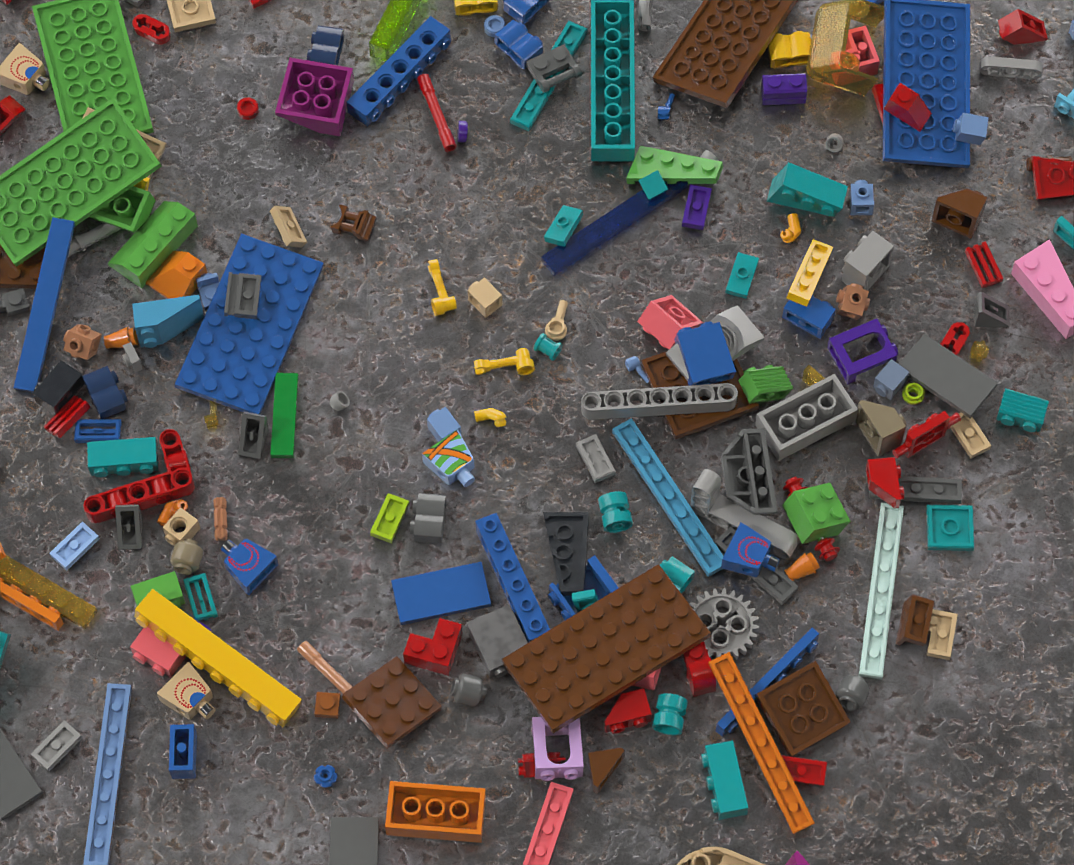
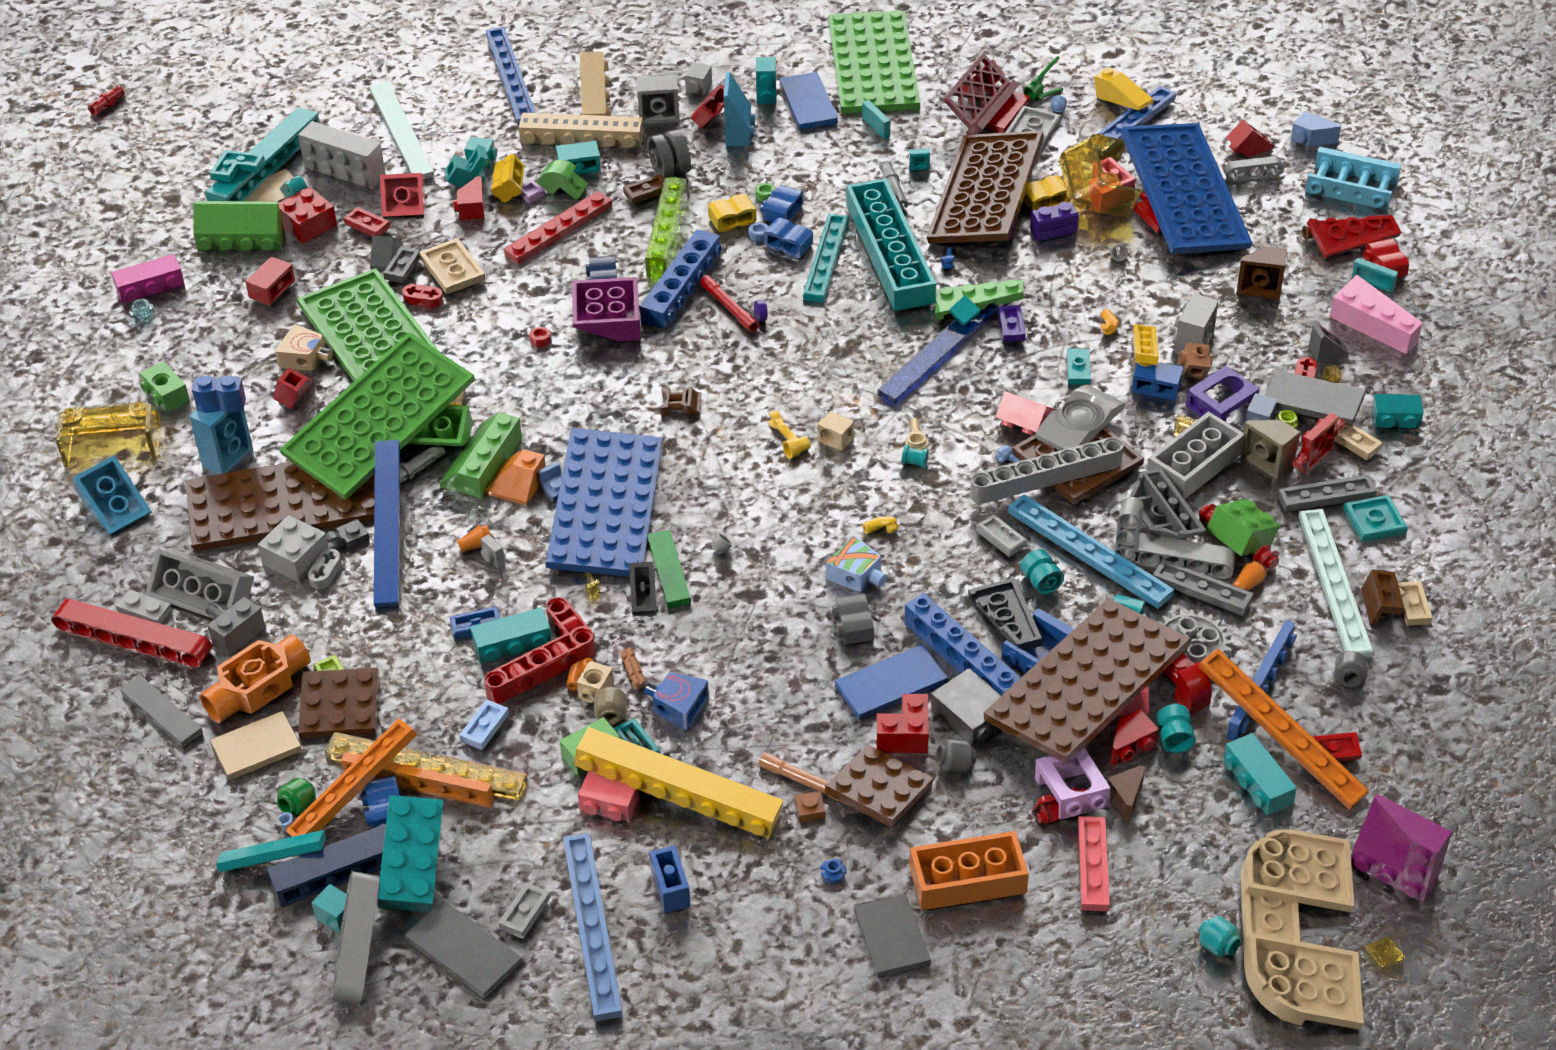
camera: 15 degrees left, 20 degrees down
black brick [33,360,84,415] -> none
red tile [44,395,91,438] -> none
nougat brick [63,324,102,360] -> none
dark blue brick [82,366,128,419] -> none
dark grey slope [115,505,143,549] -> none
dark azure slope [132,295,204,348] -> none
tan torso [157,662,216,720] -> none
dark grey plate [224,272,261,319] -> none
tan plate [270,206,307,248] -> none
lime plate [370,493,409,544] -> none
medium blue brick [427,407,461,442] -> none
yellow brick [474,348,535,375] -> none
dark grey plate [526,44,582,93] -> none
teal plate [544,205,584,247] -> none
teal tile [572,589,599,612] -> none
blue panel [674,321,736,386] -> none
blue torso [721,522,780,577] -> none
bright green brick [738,365,793,404] -> none
reddish brown plate [755,661,851,757] -> none
teal wedge [766,162,848,217] -> none
medium blue brick [849,180,874,215] -> none
red slope [866,457,904,509] -> none
red slope [883,83,932,132] -> none
medium blue brick [953,113,988,145] -> none
red tile [965,241,1003,288] -> none

